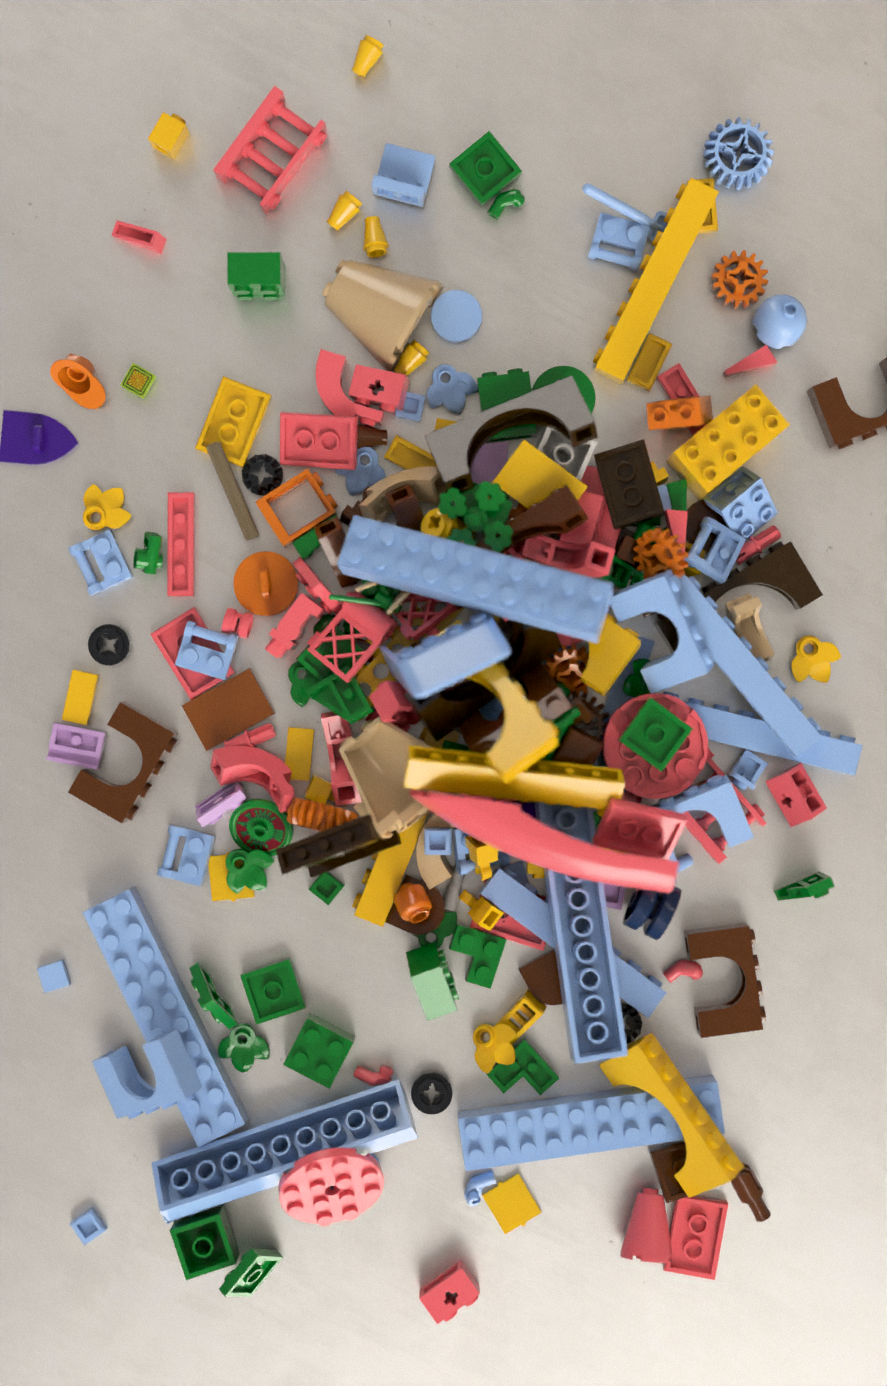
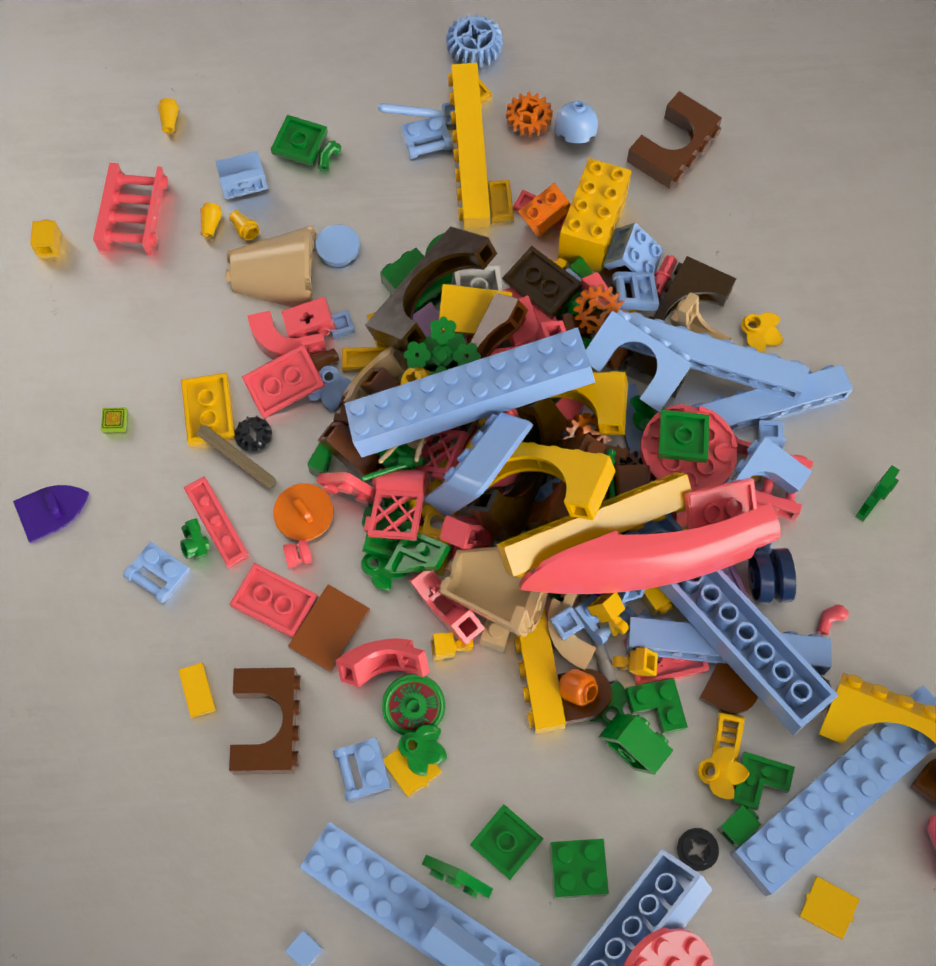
camera: 25 degrees left, 20 degrees down
lavender plate [46,723,106,770] -> none
orange piece [50,353,106,409] -> none
yellow plate [83,484,132,531] -> none
black gear [88,624,130,666] -> none
coral piece [111,220,167,254] -> none
light blue plate [175,621,239,680] -> none
lavender plate [195,781,246,827] -> none
green plate [218,1023,270,1073] -> none
coral axle [224,723,276,748] -> none
green brick [227,252,286,301] -> none
orange window [255,468,338,548] -> none
coral hips [265,593,326,658] -> none
dark brown fence [276,814,402,877] -> none
yellow tile [285,727,315,781] -> none
orange gear [287,798,358,832] -> none
green tile [308,872,345,905] -> none
coral arm [353,1065,394,1086] -> none
yellow cone [393,339,430,377] -> none
light blue plate [427,364,478,414] -> none
light blue arm [464,1171,496,1206] -> none
reddish brown arch [684,923,766,1038] -> none
coral piece [723,345,778,377] -> none
coral brick [765,763,827,827] -> none
none -> green brick [716,805,762,849]

